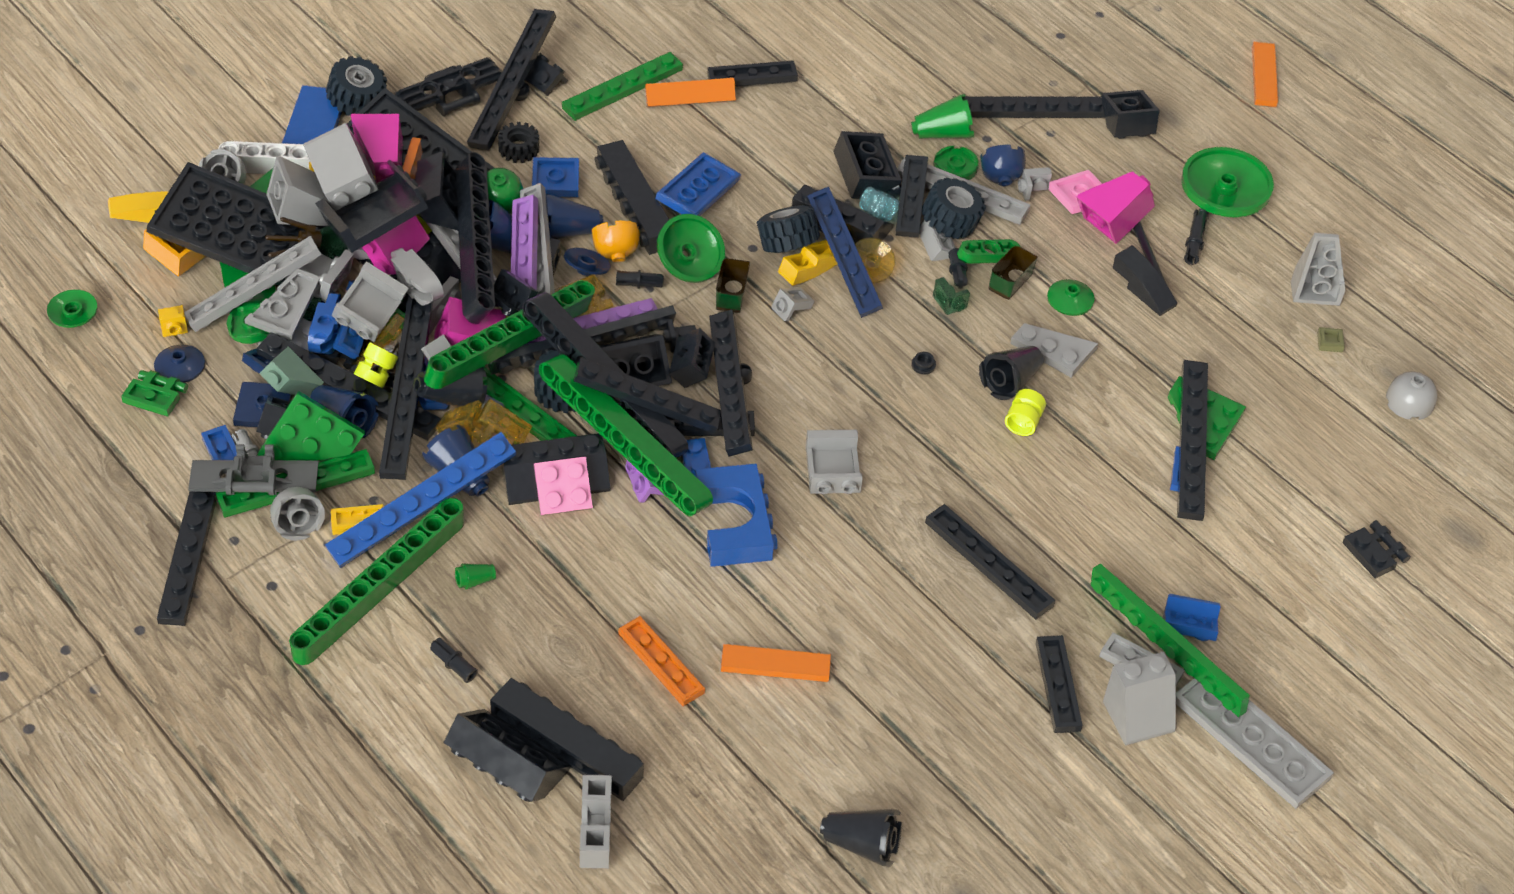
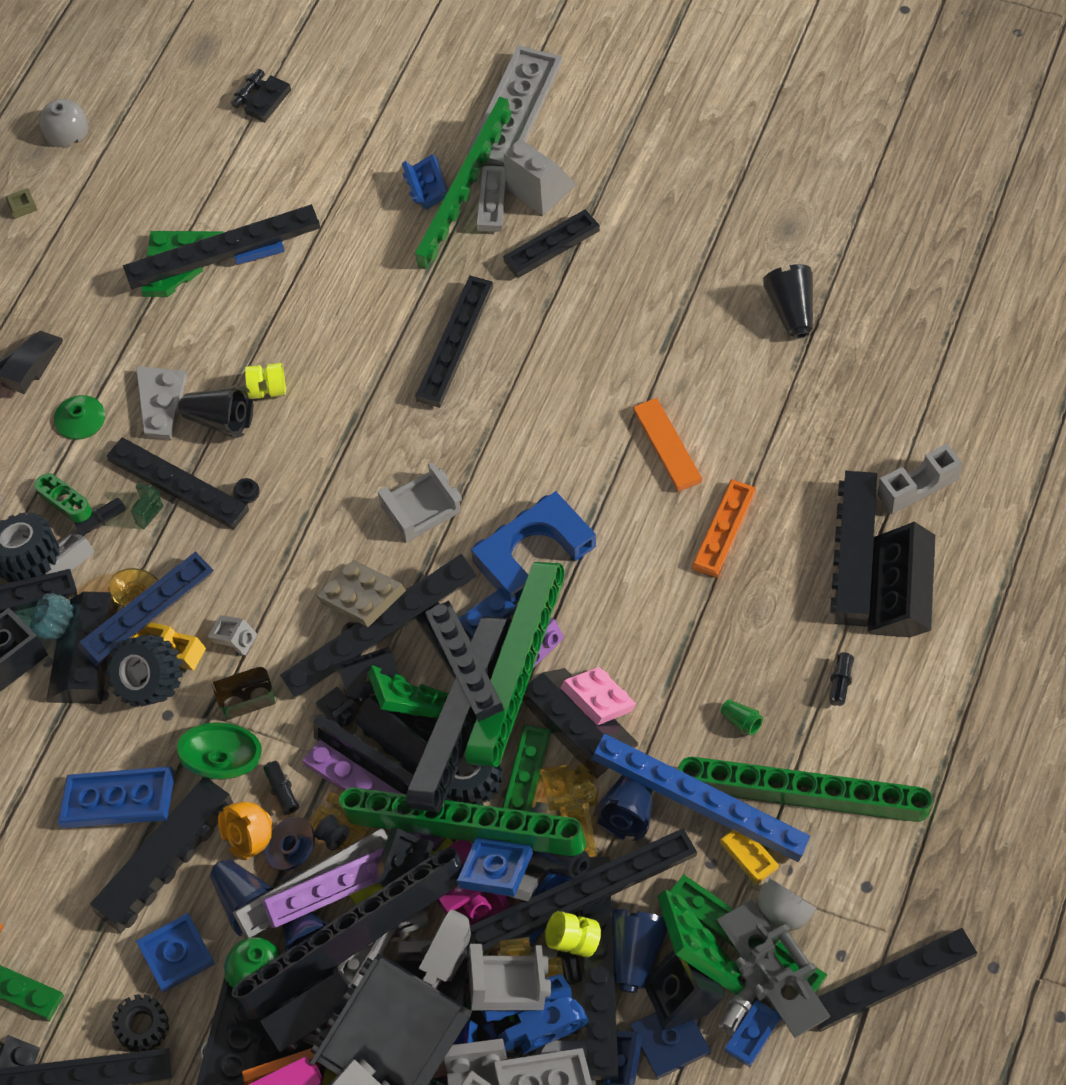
camera: 110 degrees left, 10 degrees up
sand green slope [259,347,324,397] -> none
dark brown piece [988,246,1038,300] -> none
none -> black plate [107,437,249,530]
none -> black wheel [314,814,350,851]
none -> dark tan plate [316,560,406,627]
none -> green wing [368,665,449,720]
none -> blue plate [457,837,533,897]

